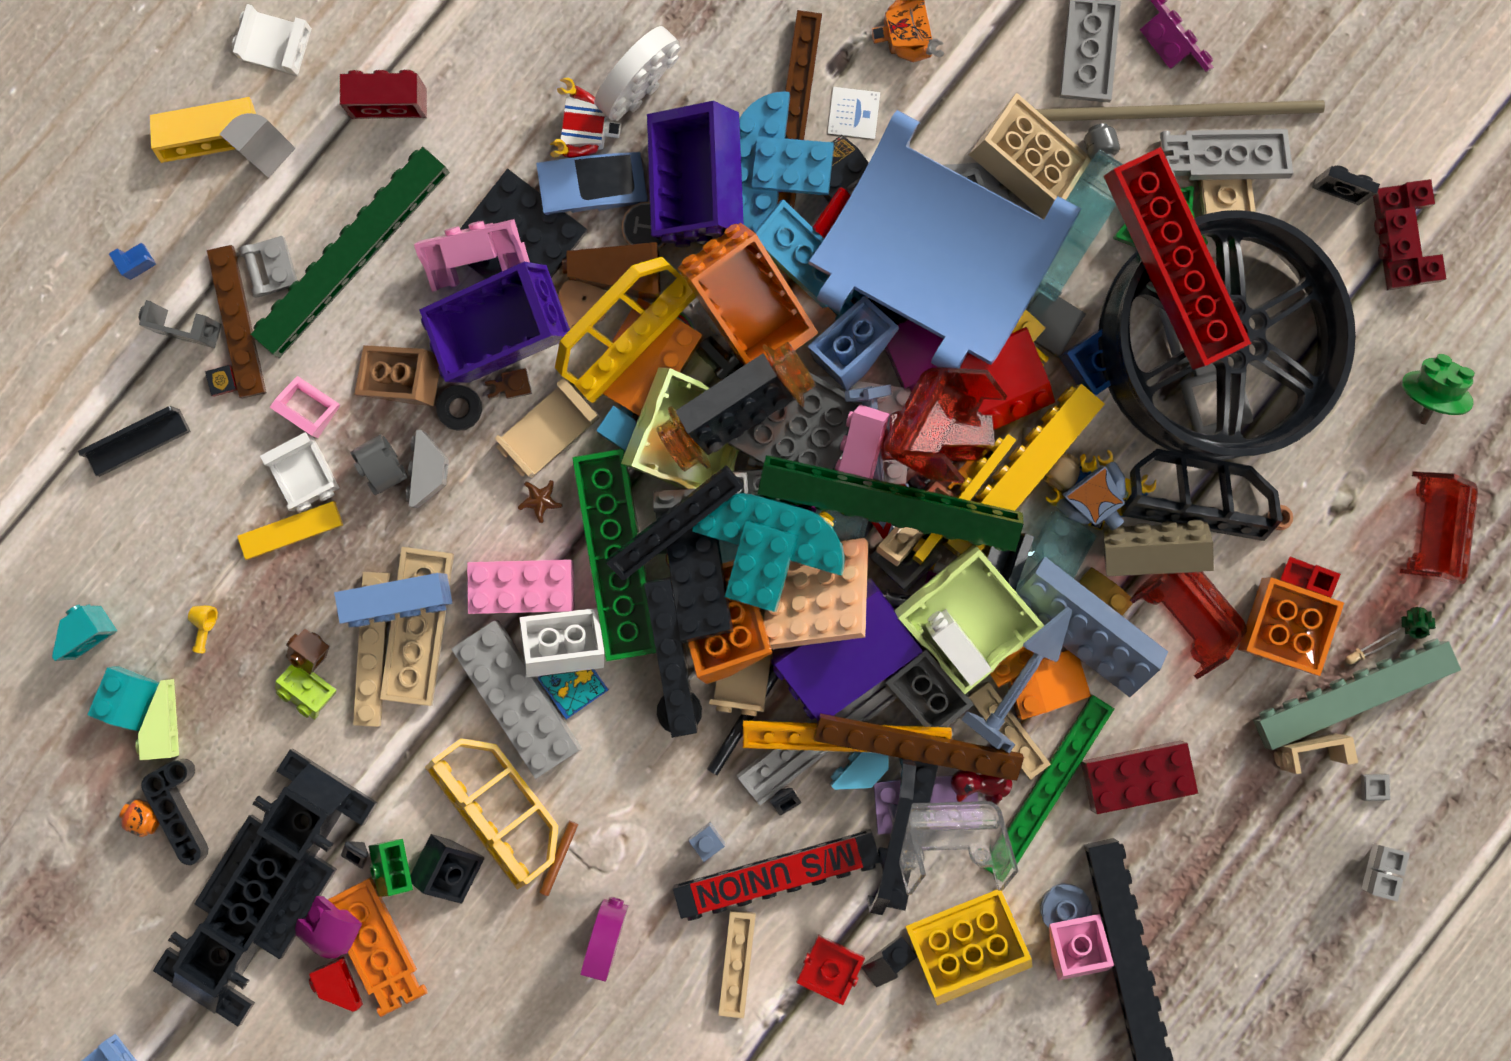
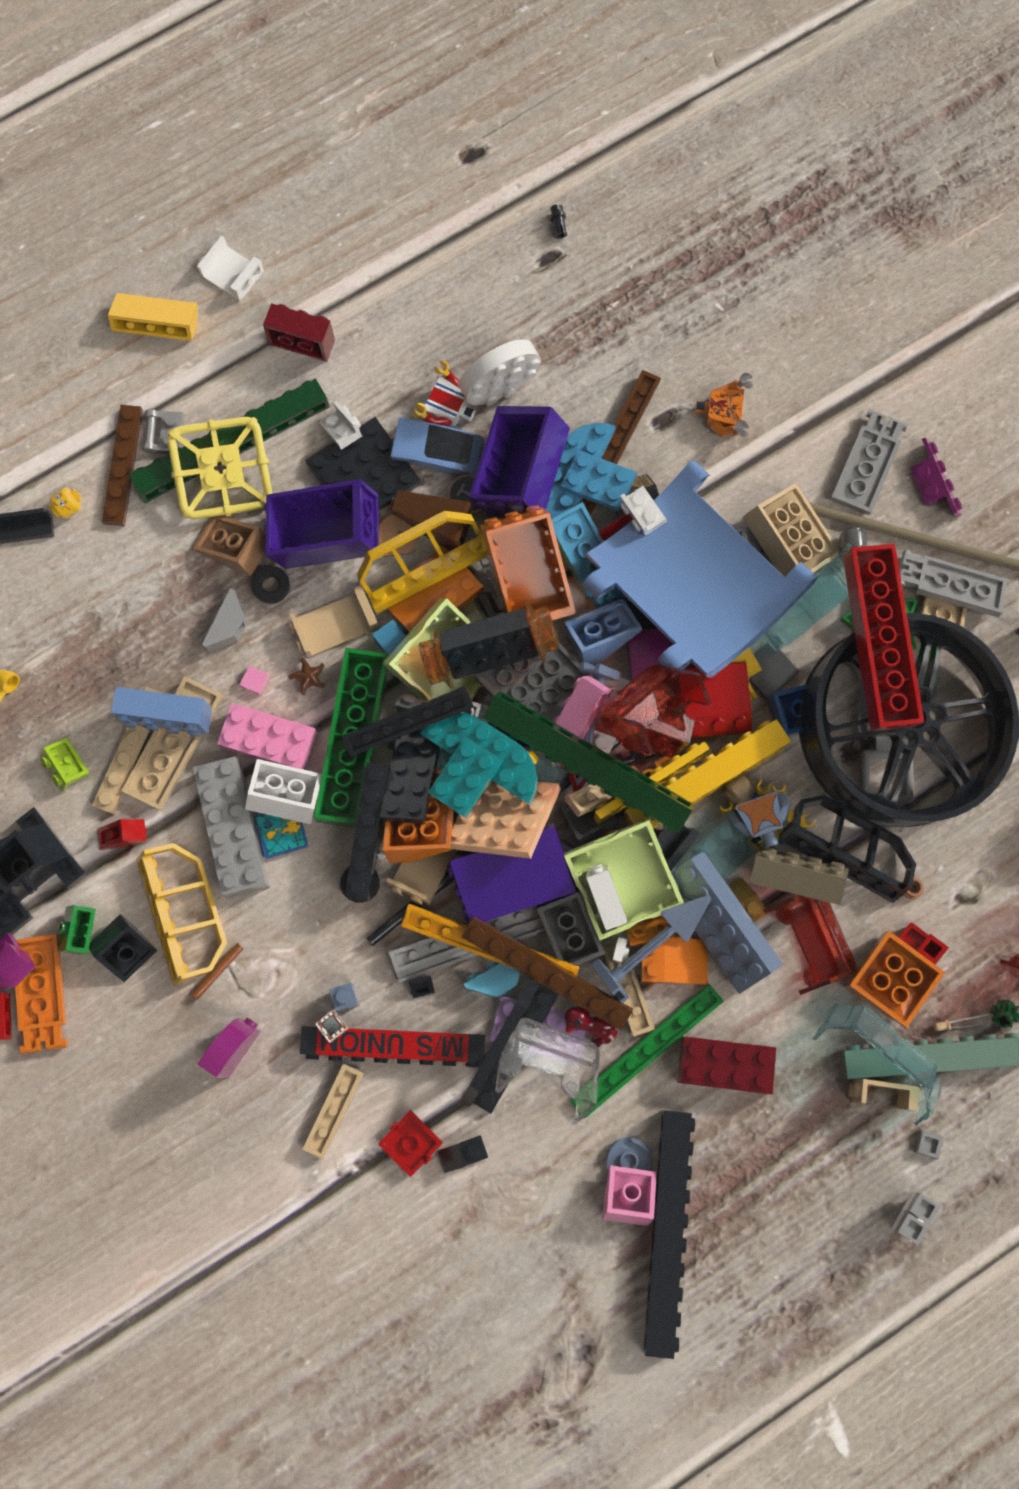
camera: 20 degrees right, 10 degrees down
blue panel [109,243,156,280] -> none
dark grey panel [138,300,222,348] -> none
black tile [205,365,237,397] -> none
light grey brick [220,113,295,178] -> none
yellow tile [237,501,344,560] -> none
white panel [260,432,339,513] -> none
bright pink tile [270,376,340,438] -> none
reddish brown brick [286,629,330,675] -> none
black slope [341,841,369,869] -> none
dark grey brick [350,434,408,496] -> none
bright pink bracket [414,219,530,292] -> none
reddish brown plate [485,368,532,399] -> none
white sticker [828,87,880,139] -> none
yellow slope [906,888,1033,1005] -> none
none -> yellow head [49,487,82,519]
none -> red slope [98,819,147,850]
none -> light yellow plate [168,417,272,519]
none -> bright pink tile [239,666,269,695]
none -> tile [316,1010,348,1043]
none -> white bracket [319,401,362,449]
none -> white plate [611,937,630,964]
none -> white bracket [620,486,667,536]
none -> clear light blue windscreen [812,1003,941,1126]

